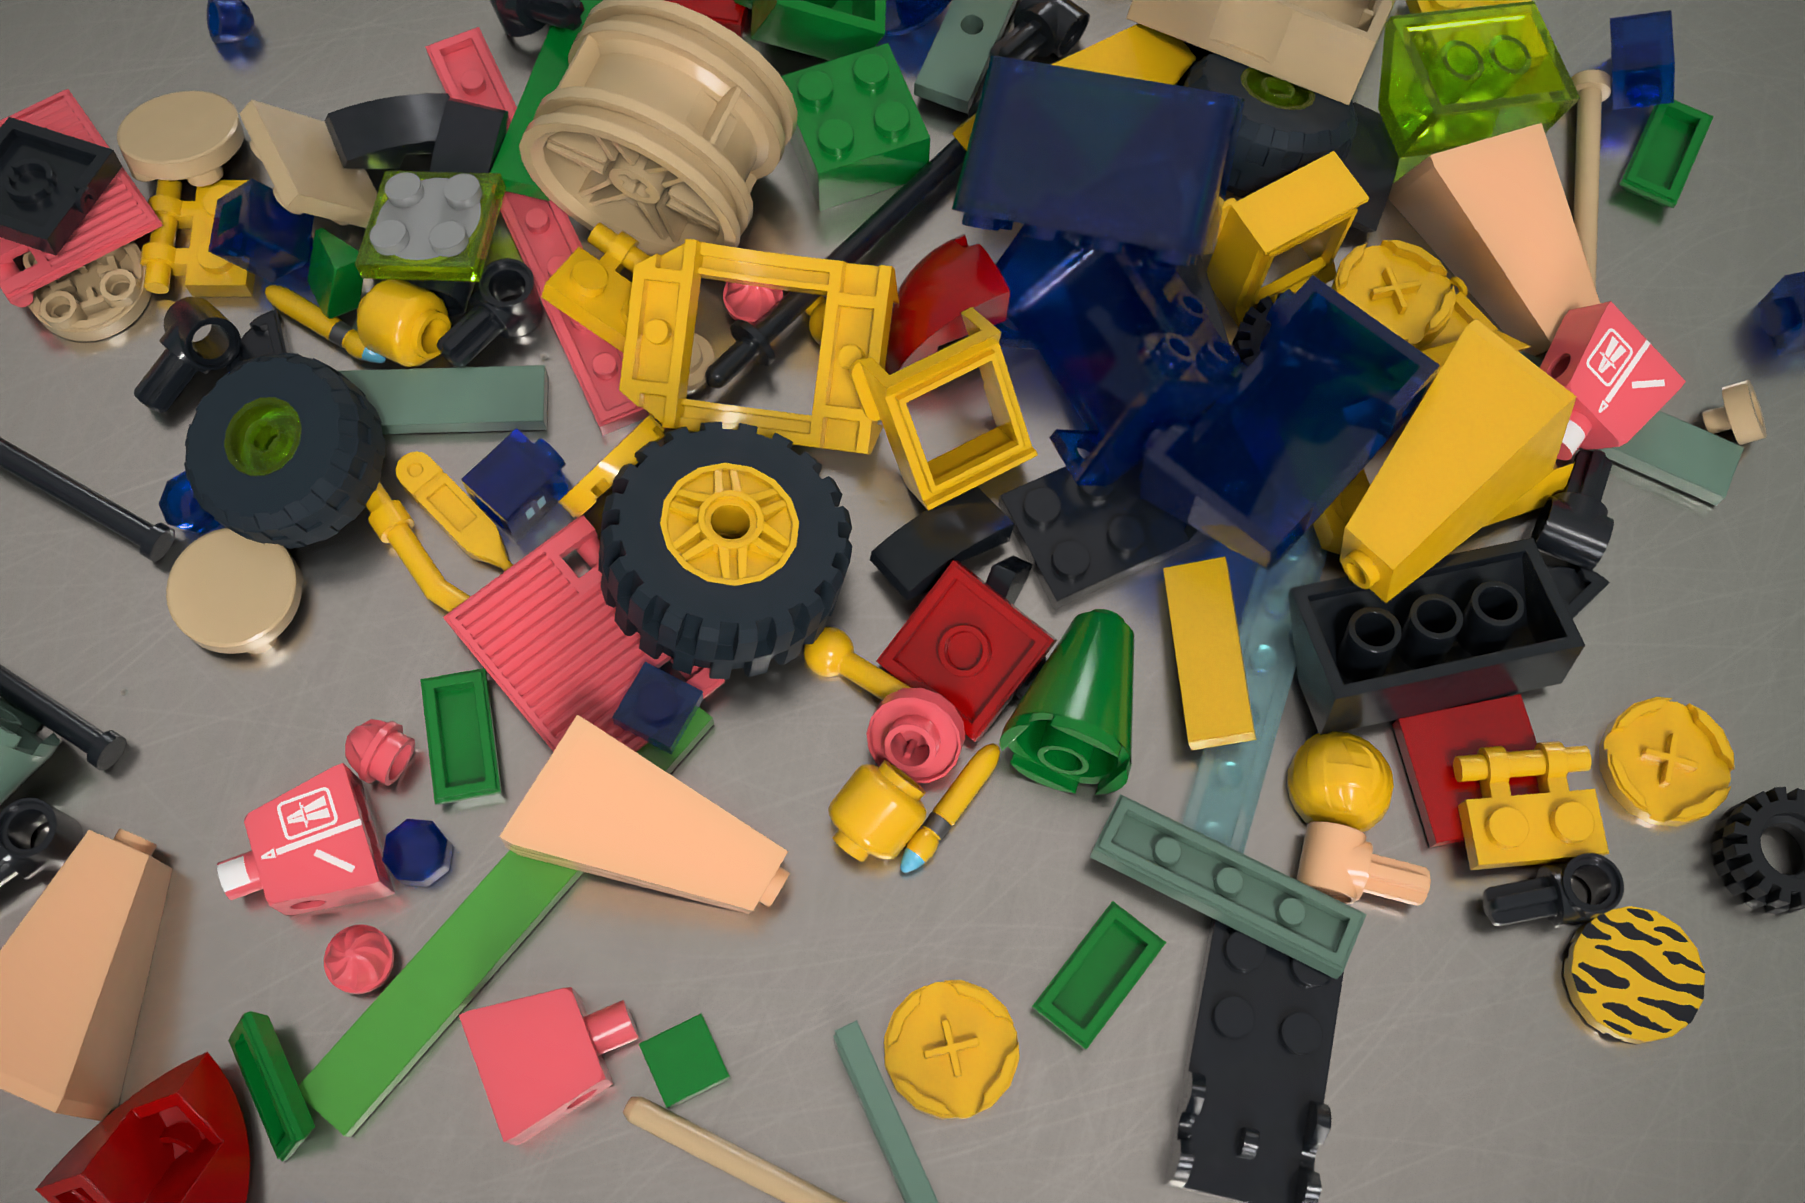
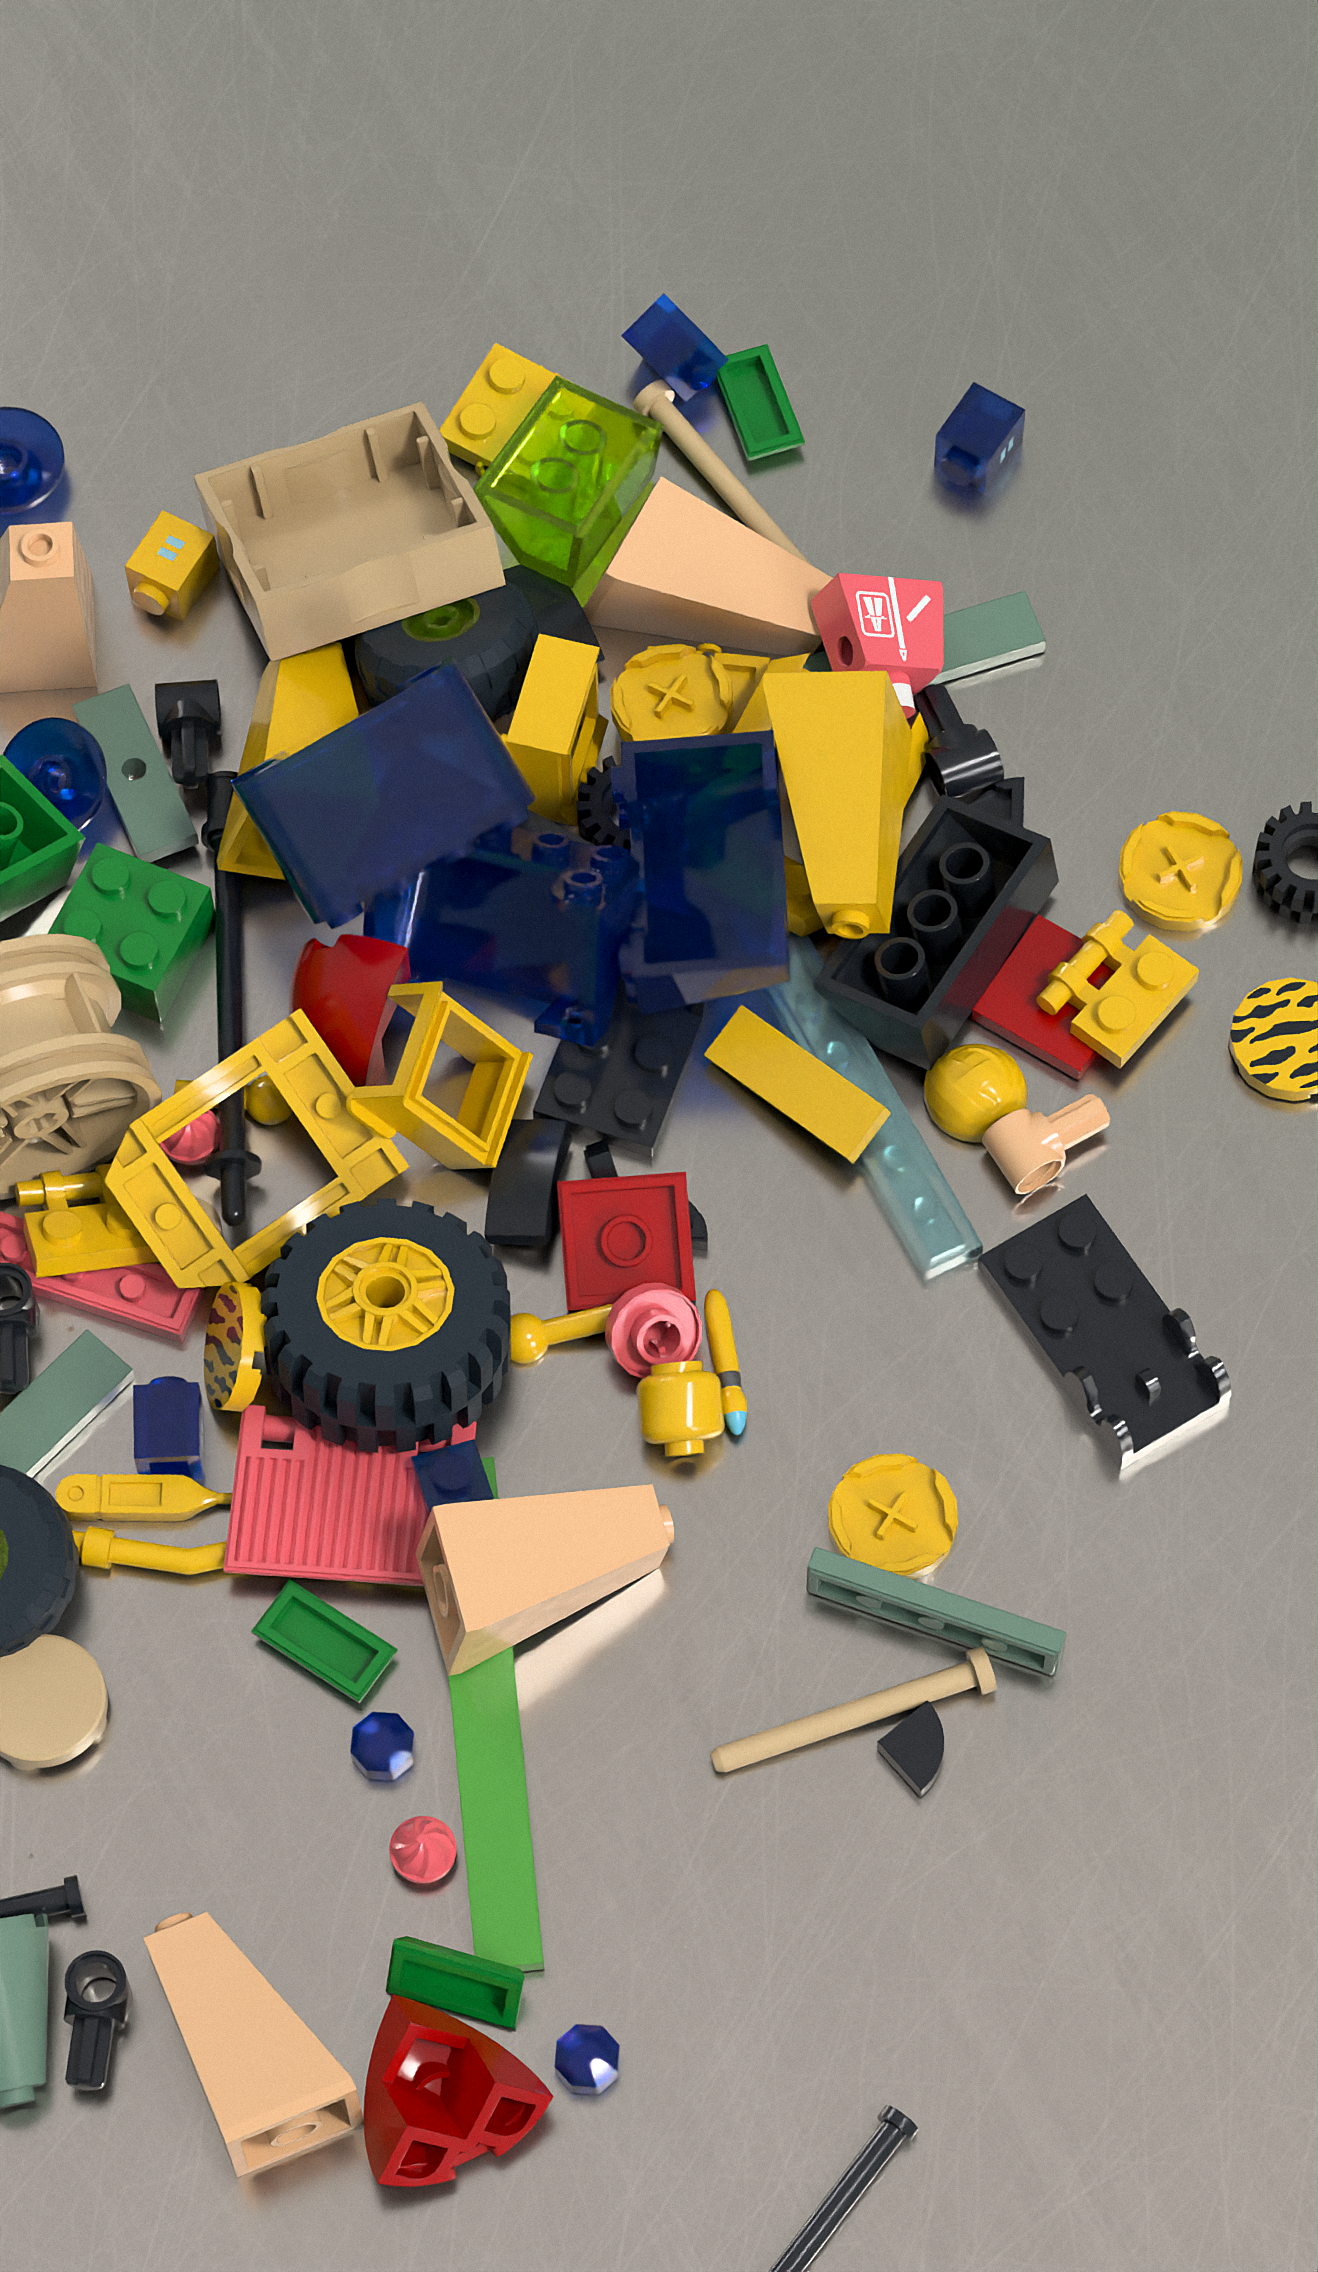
camera: 40 degrees left, 5 degrees down
coral torso [217,763,395,915] -> none
coral plate [345,719,415,786] -> none
coral torso [459,987,639,1146] -> none
green tile [639,1013,731,1109] -> none
green cone [999,609,1134,795] -> none
green tile [1032,901,1167,1050] -> none
sand green tile [1090,794,1367,980] -> none
black axle [1483,853,1624,926] -> none
tan tile [1702,380,1767,445] -> none

